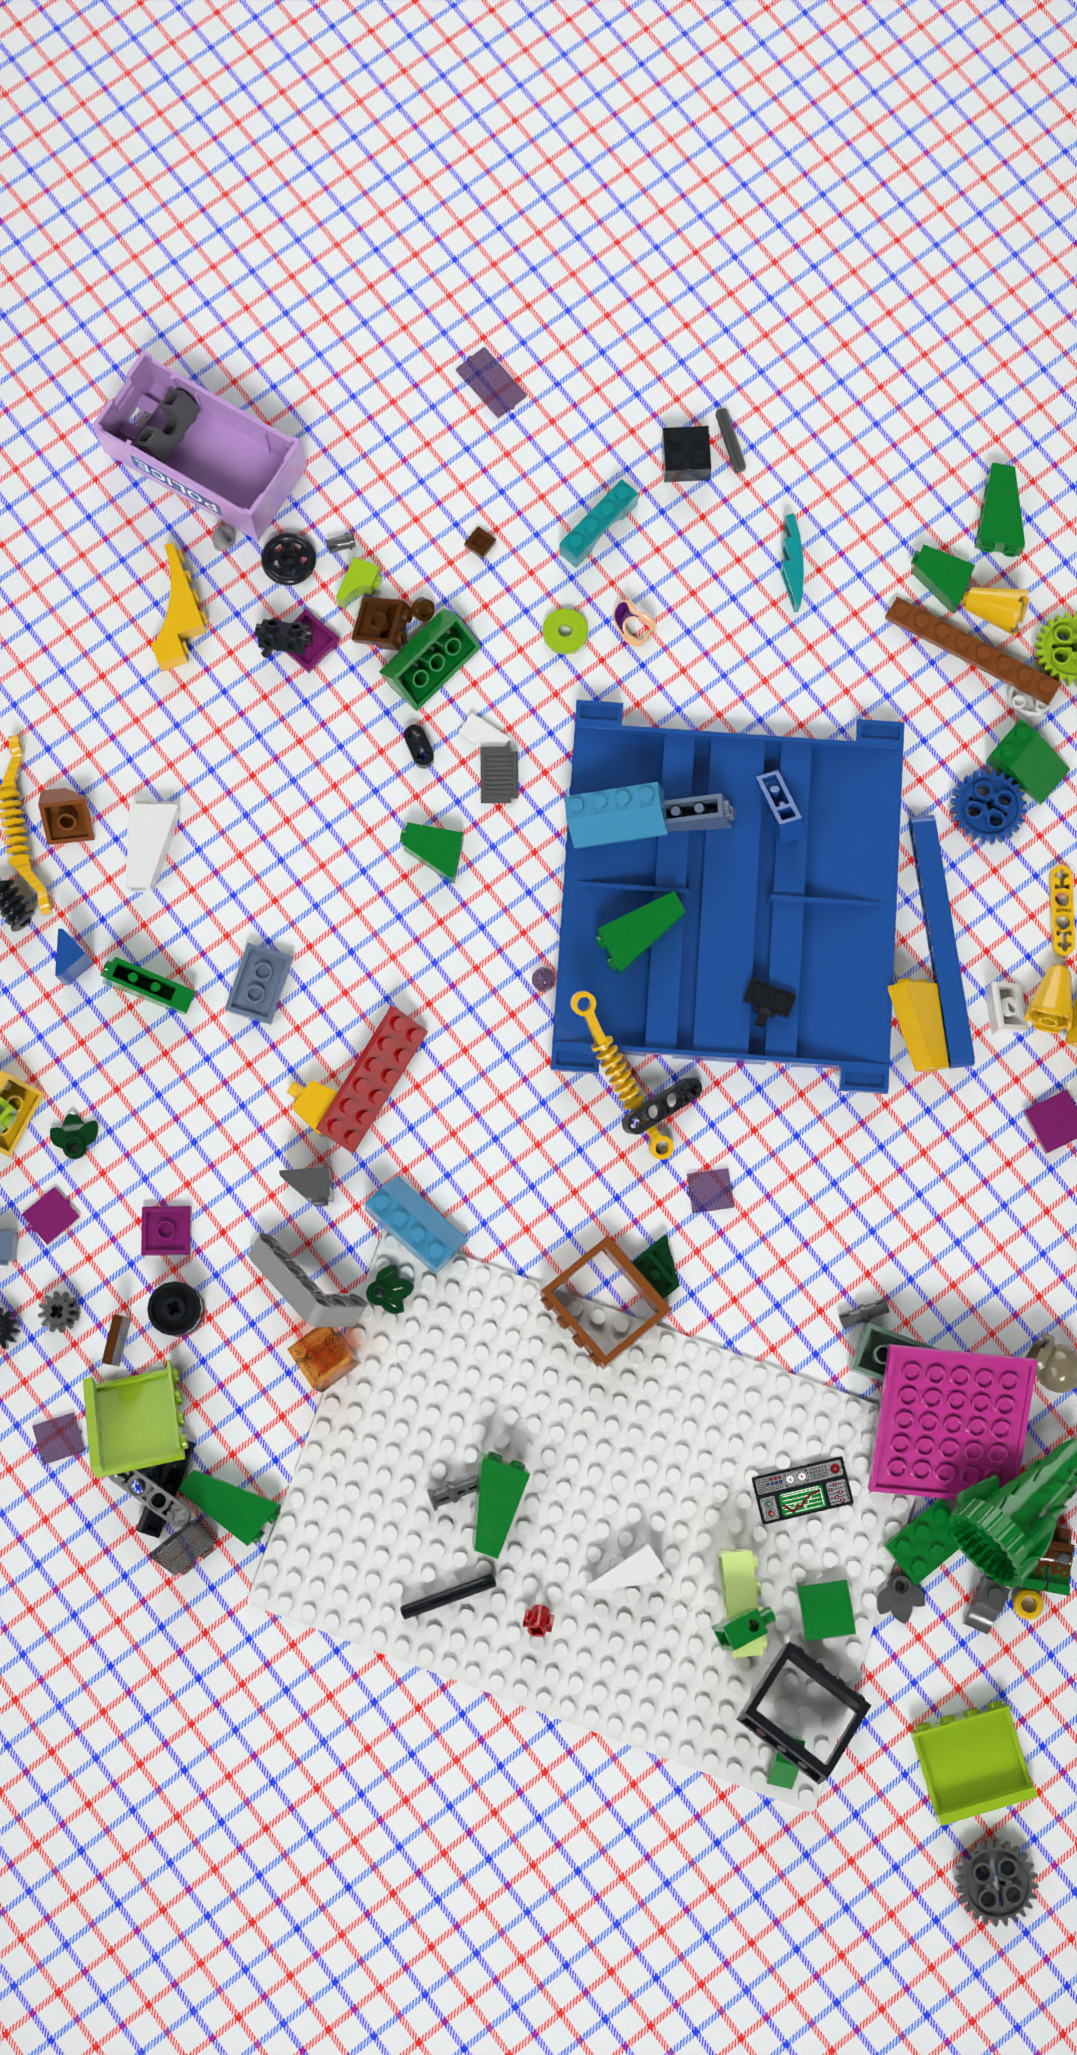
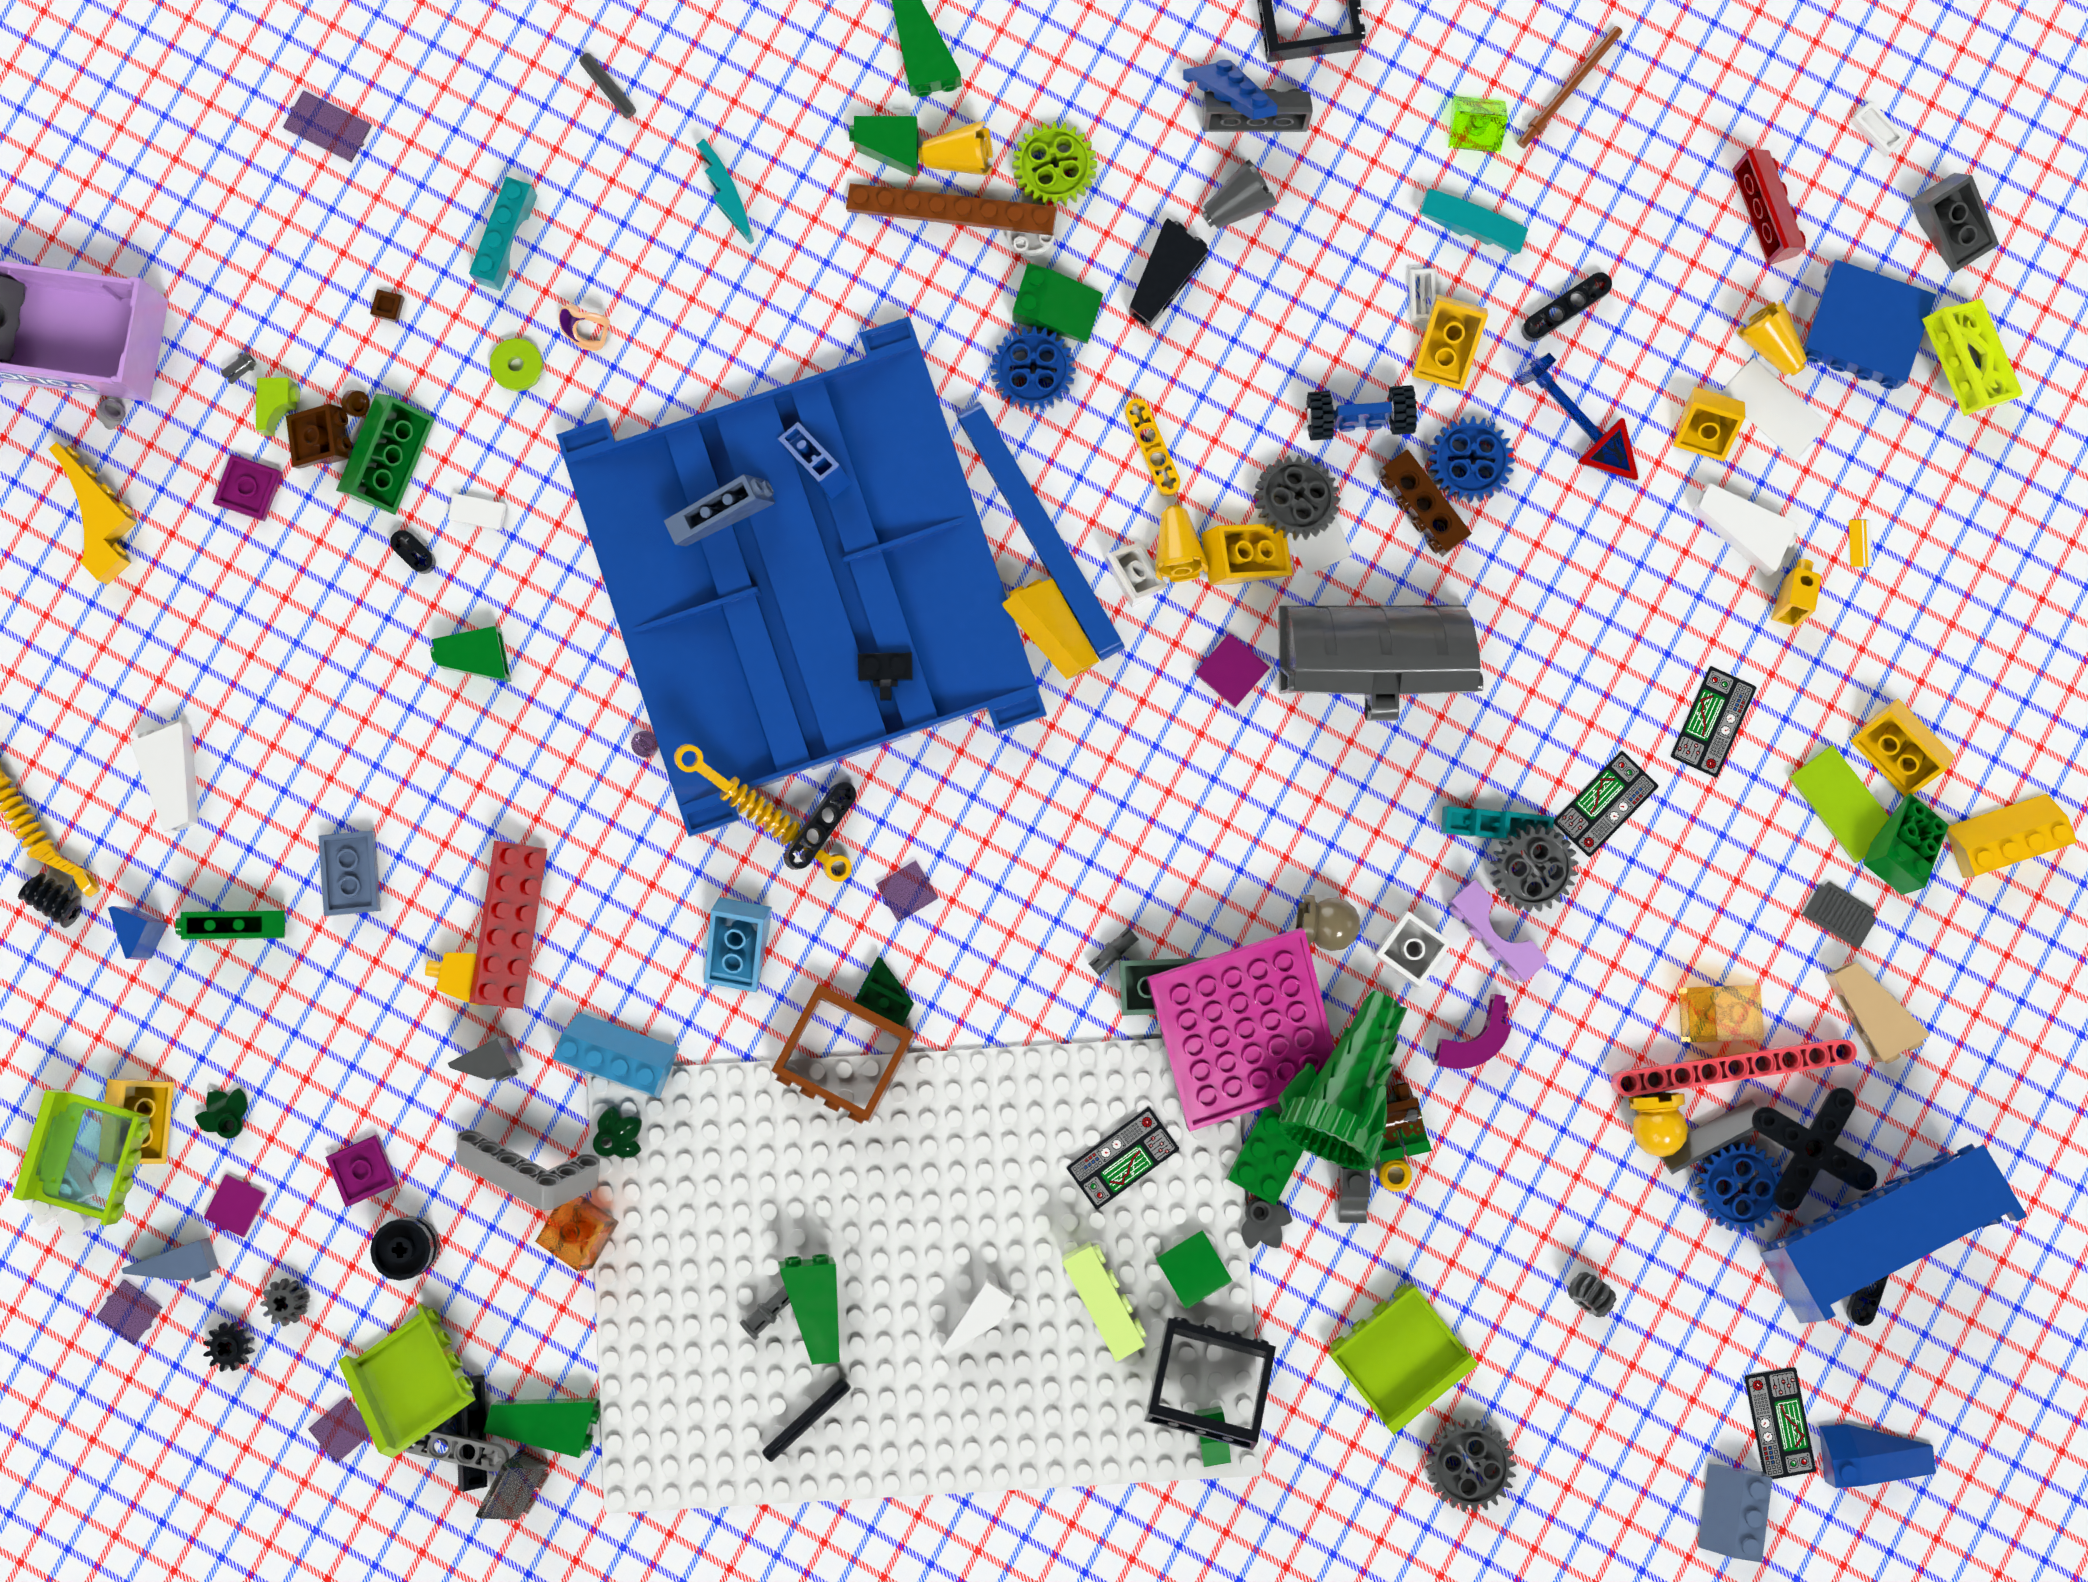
camera: 20 degrees left, 5 degrees up
dark orange slope [38,788,95,845] -> none
tile [102,1314,131,1367] -> none
black brick [255,618,313,658] -> none
black plate [261,533,316,586] -> none
dark grey window [480,747,518,803] -> none
red gear [522,1605,555,1637] -> none
dark azure slope [564,782,668,849] -> none
green slope [595,891,685,975] -> none
black brick [661,426,711,482] -> none
green torso [711,1606,776,1651] -> none
none -> dark azure slope [704,897,772,993]

